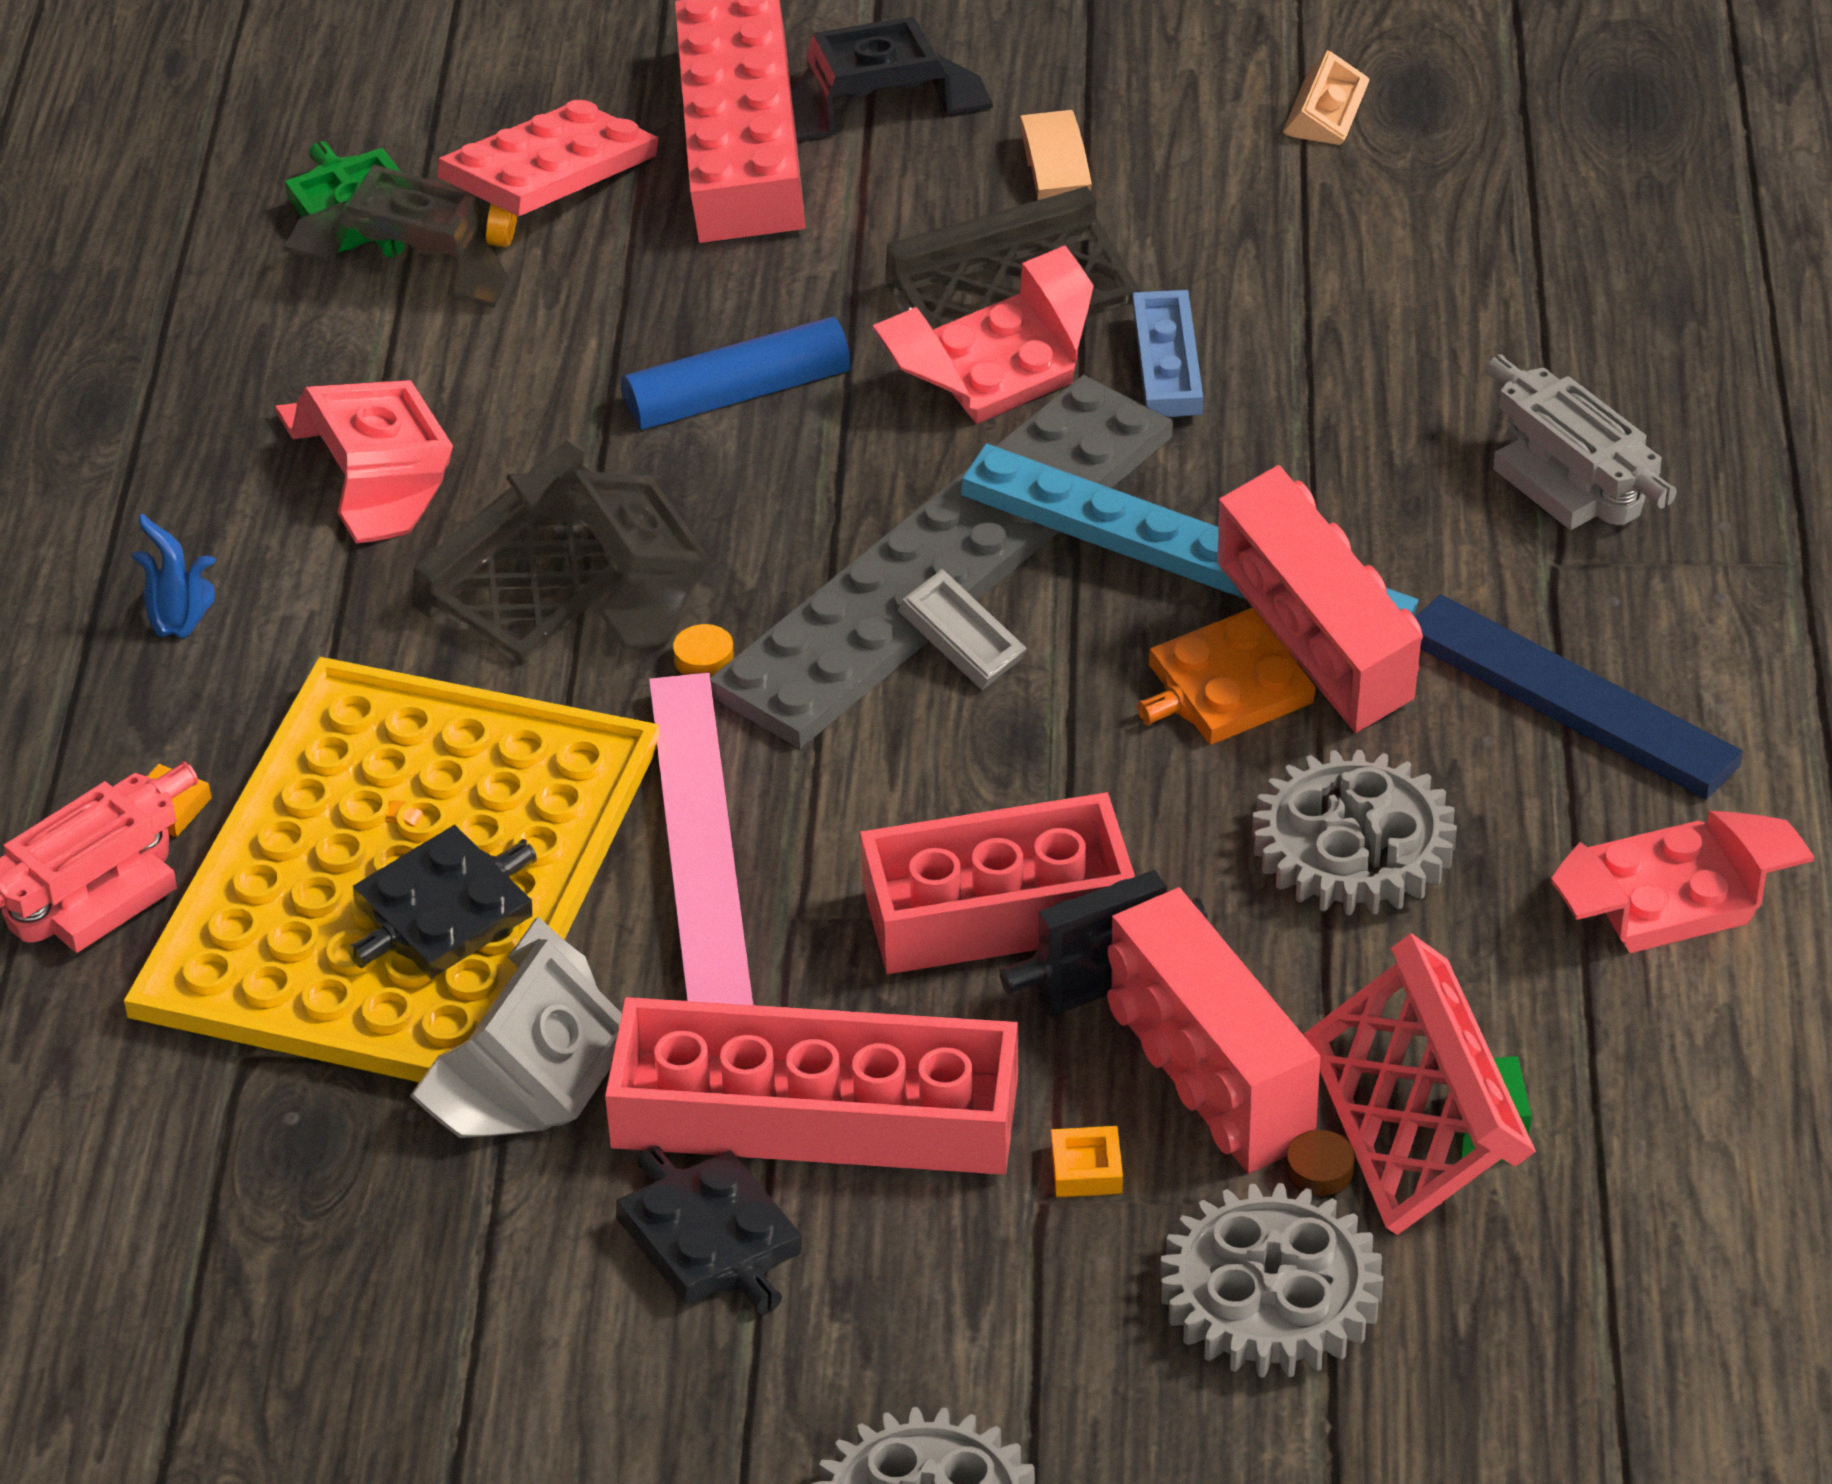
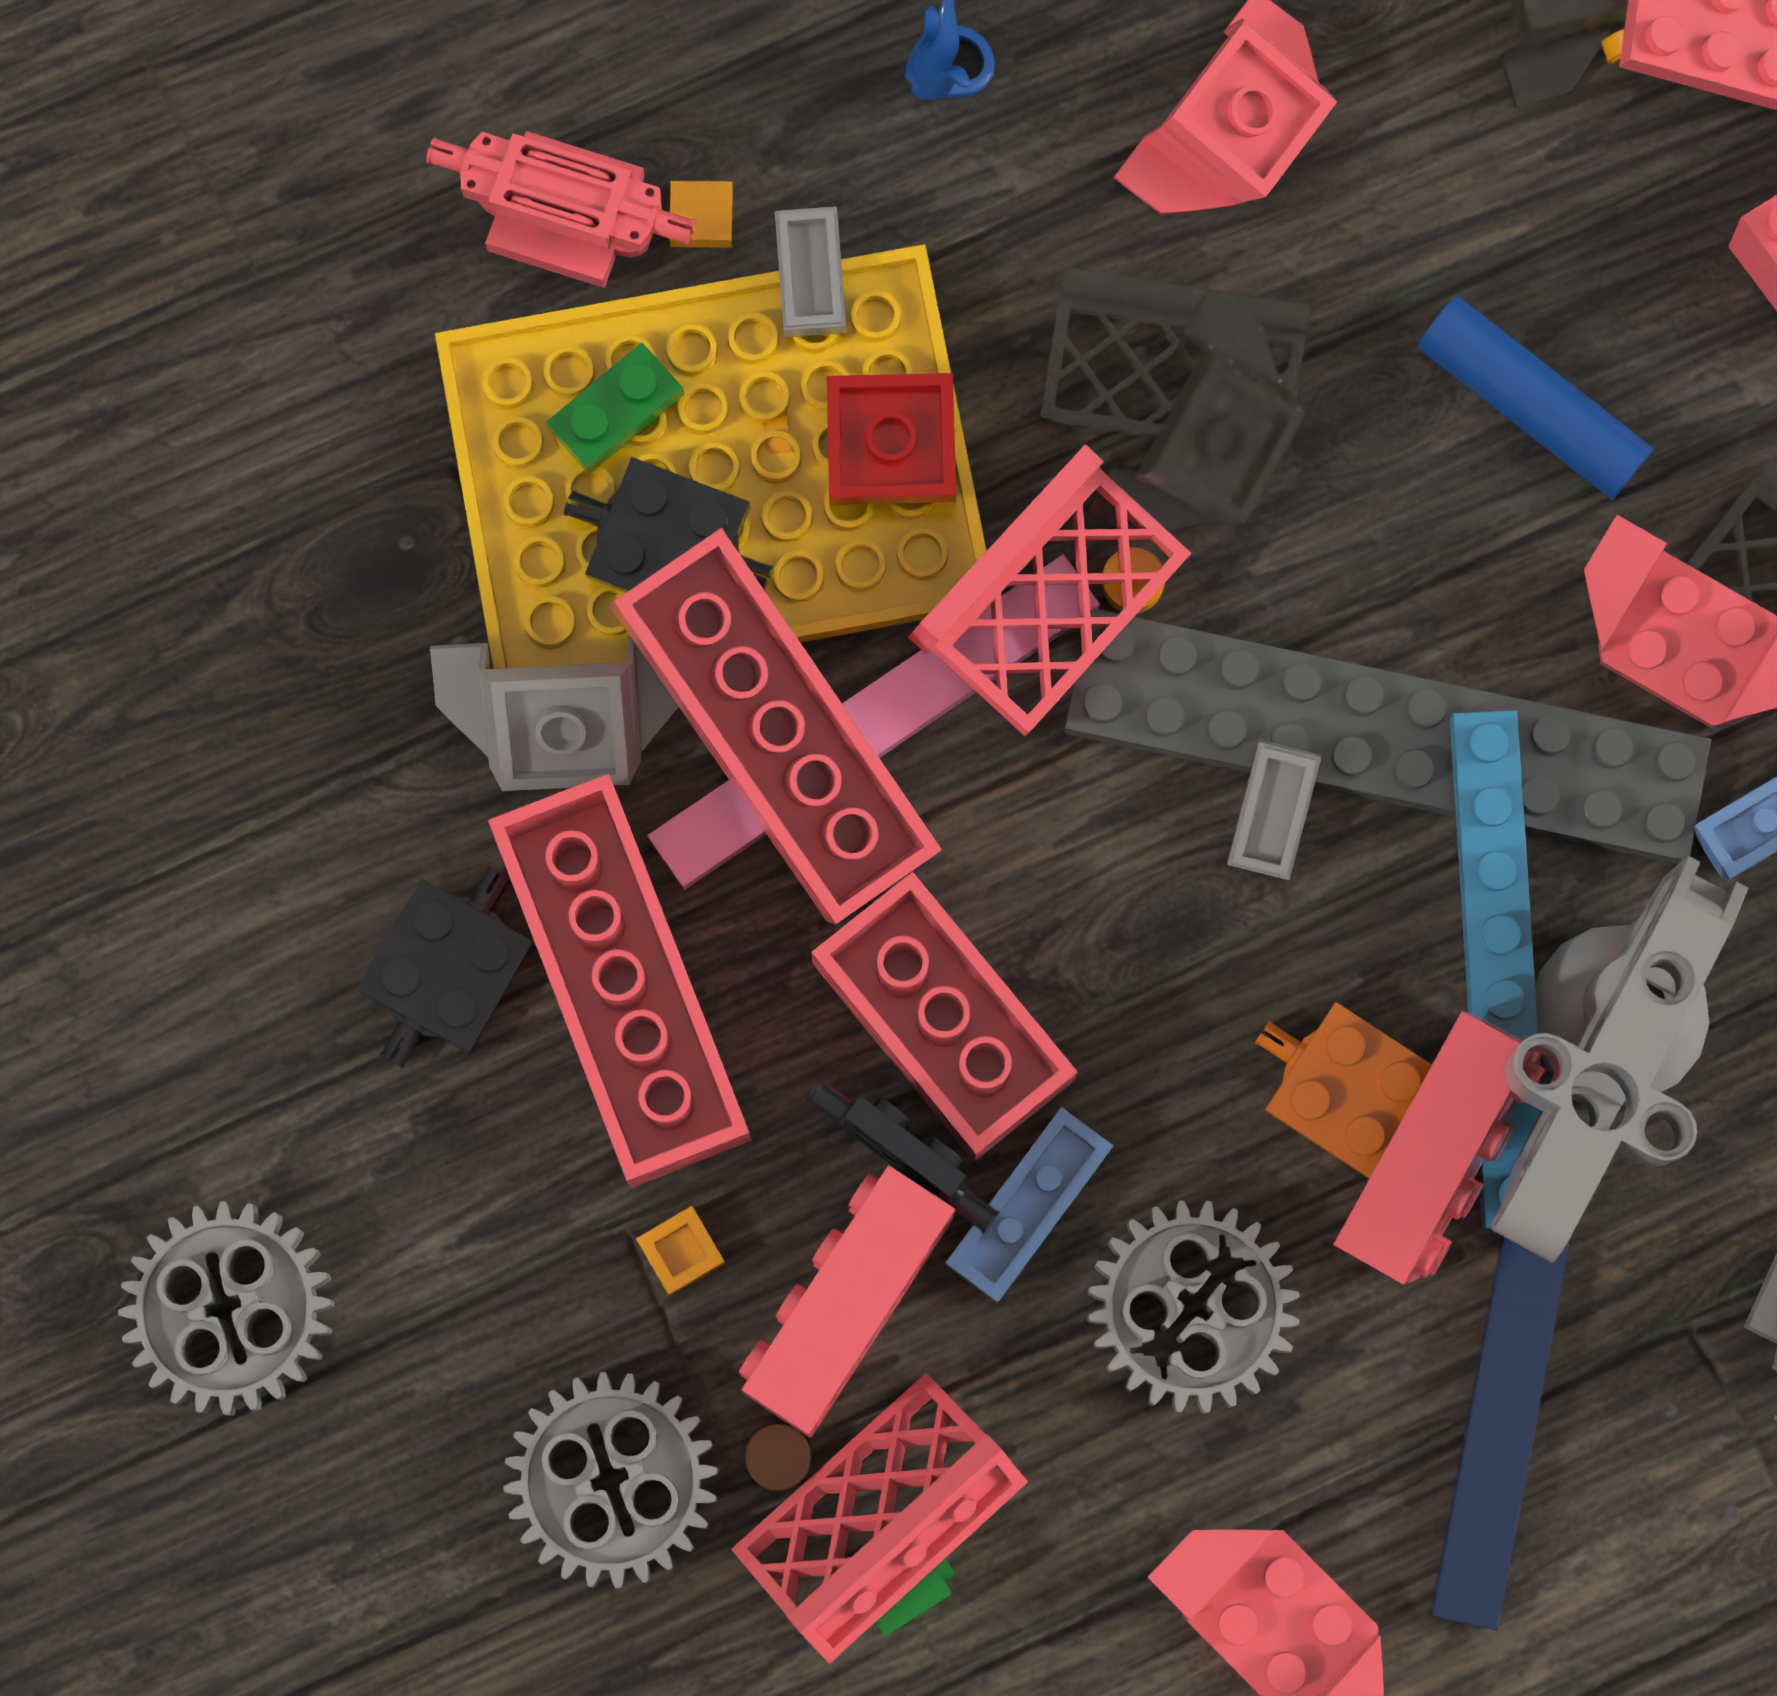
camera: 60 degrees right, 35 degrees up
none -> green plate [546,342,684,474]
none -> coral brick [609,528,942,924]
none -> light grey tile [775,207,846,337]
none -> red plate [826,373,956,505]
none -> coral fence [908,444,1191,736]
none -> medium blue plate [945,1107,1114,1304]
none -> light grey piece [1491,855,1748,1263]

